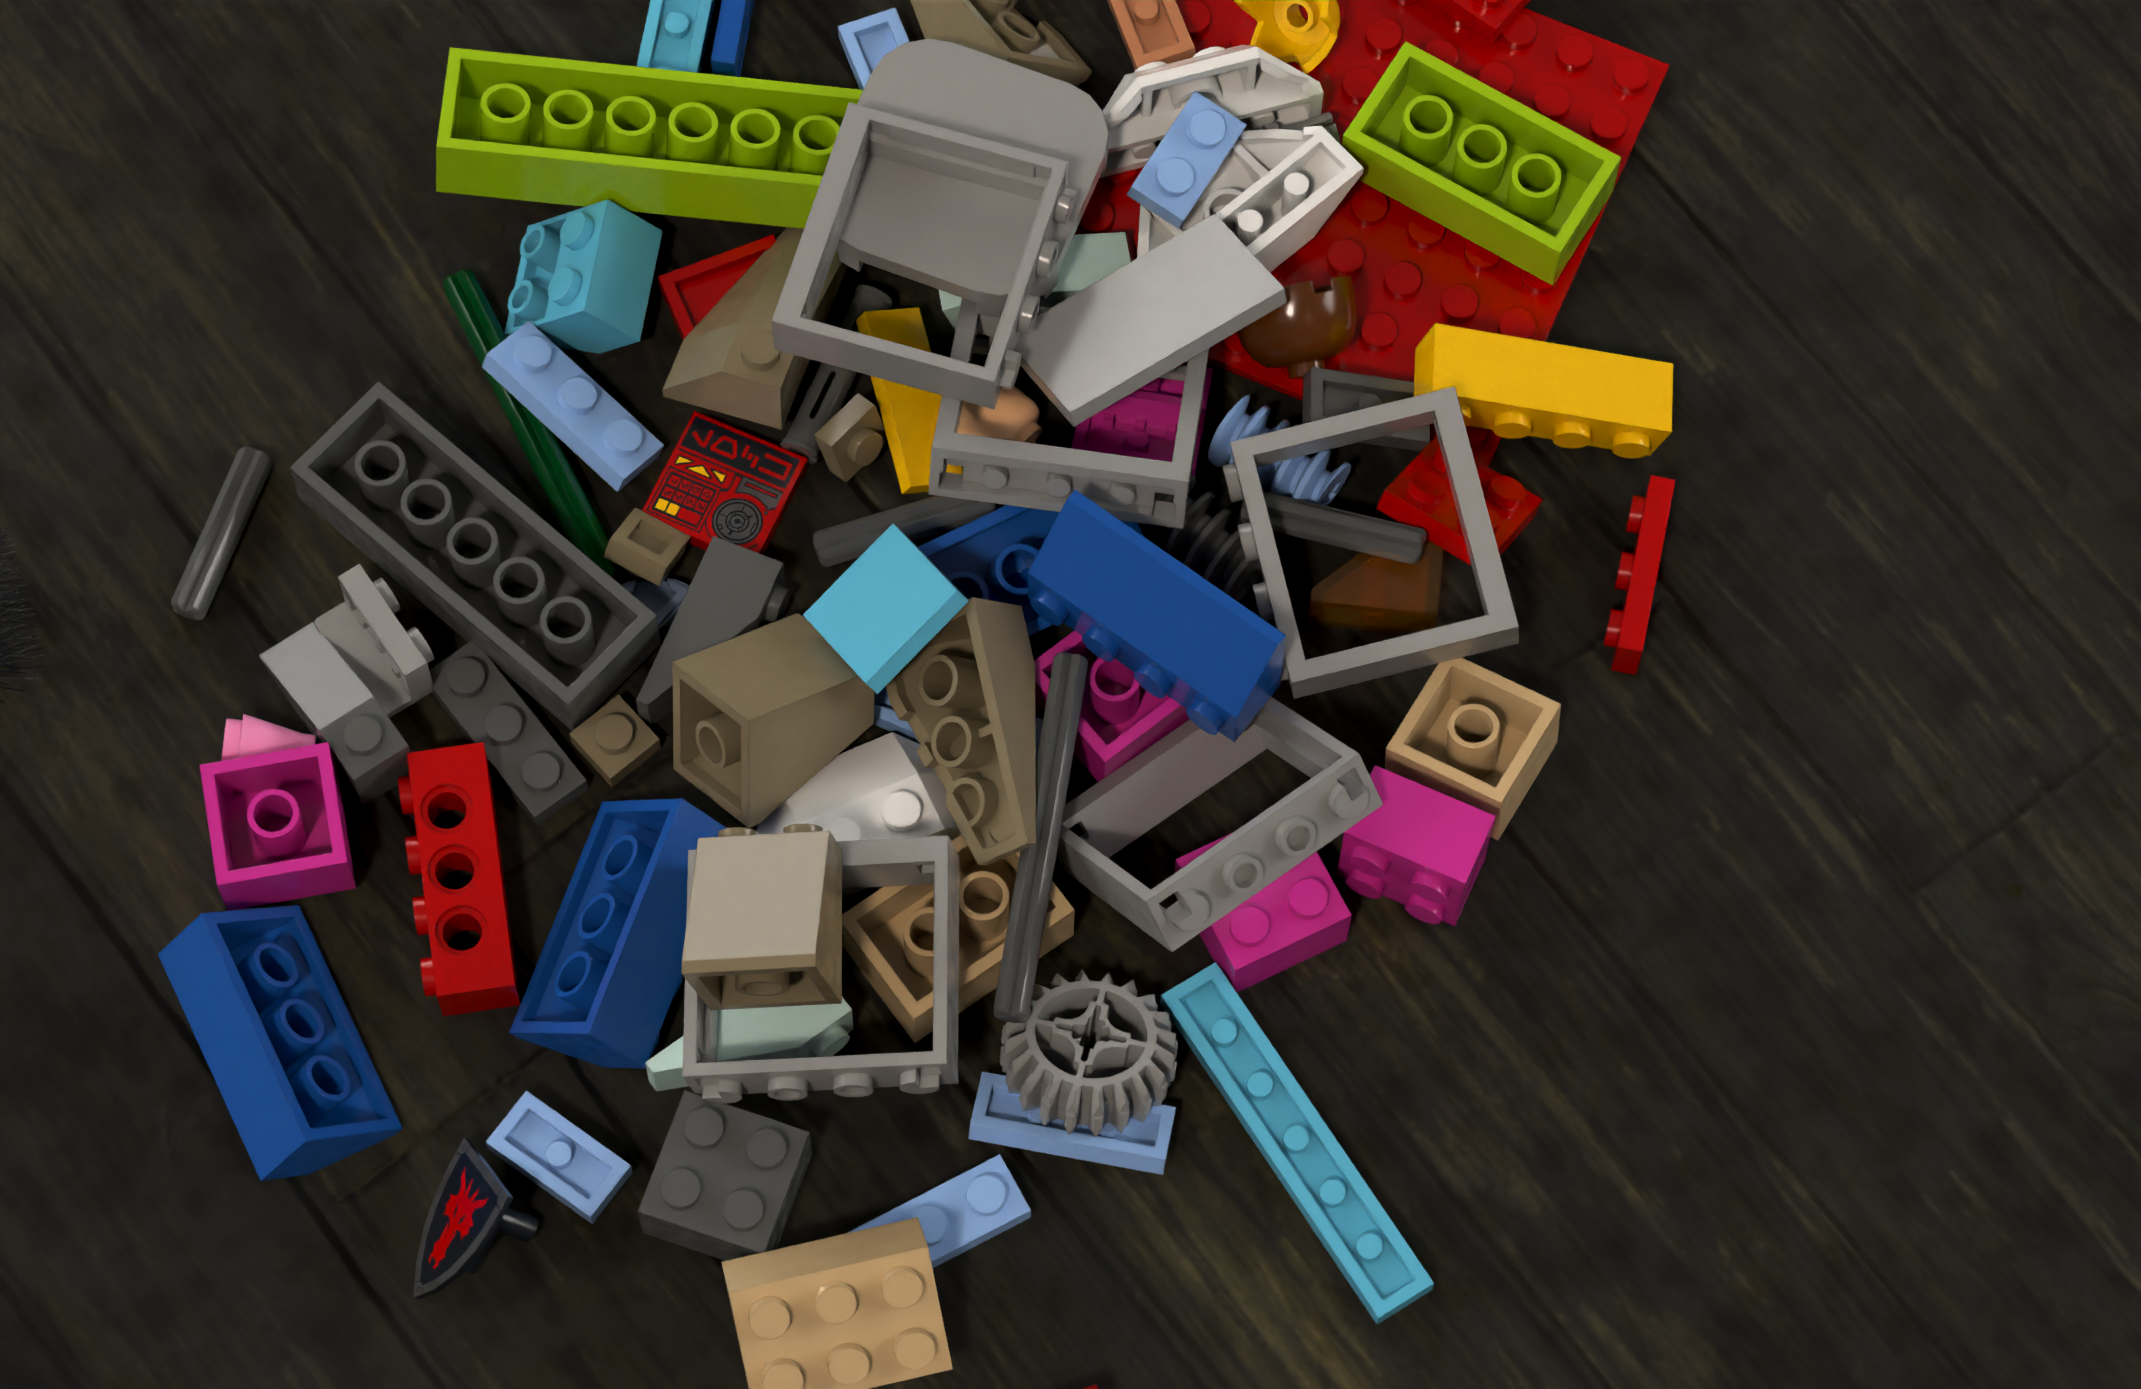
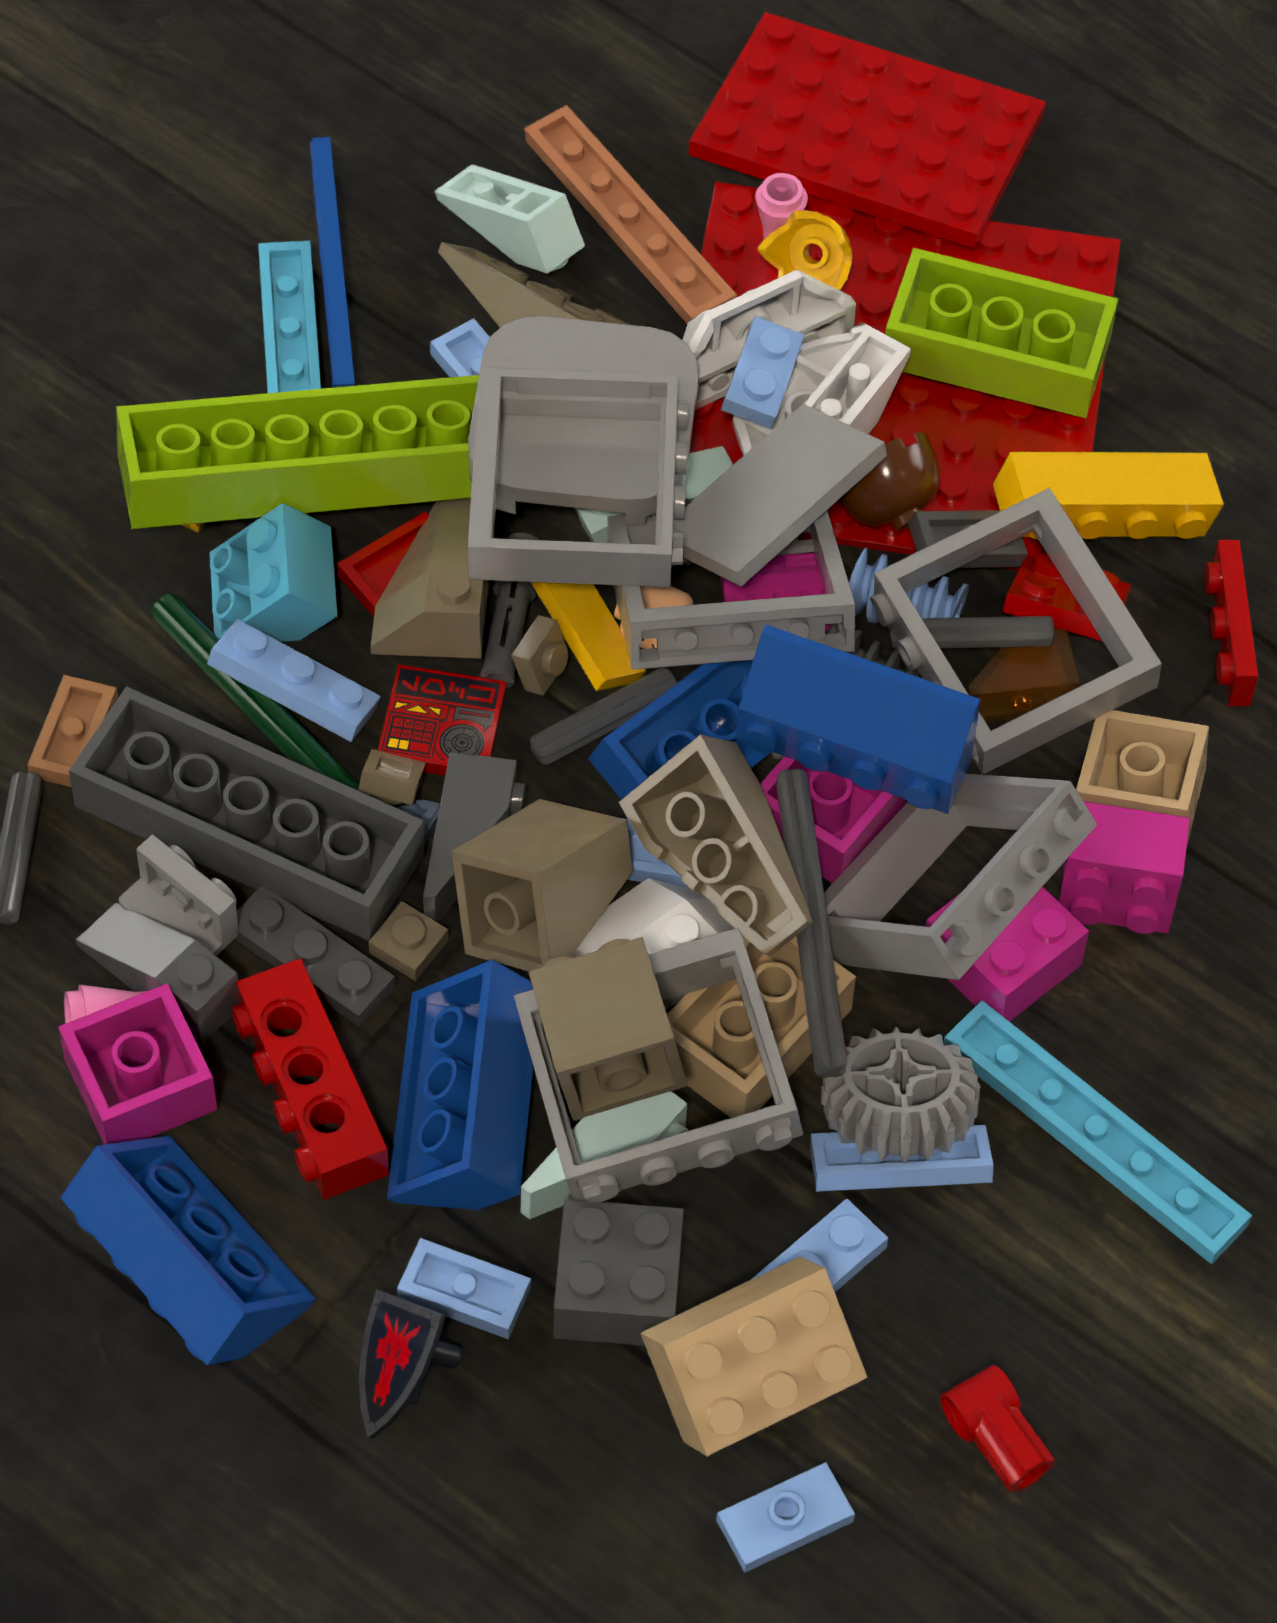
camera: 15 degrees left, 10 degrees down
medium azure tile [803,523,969,694] -> none
none -> medium nougat plate [27,675,118,787]

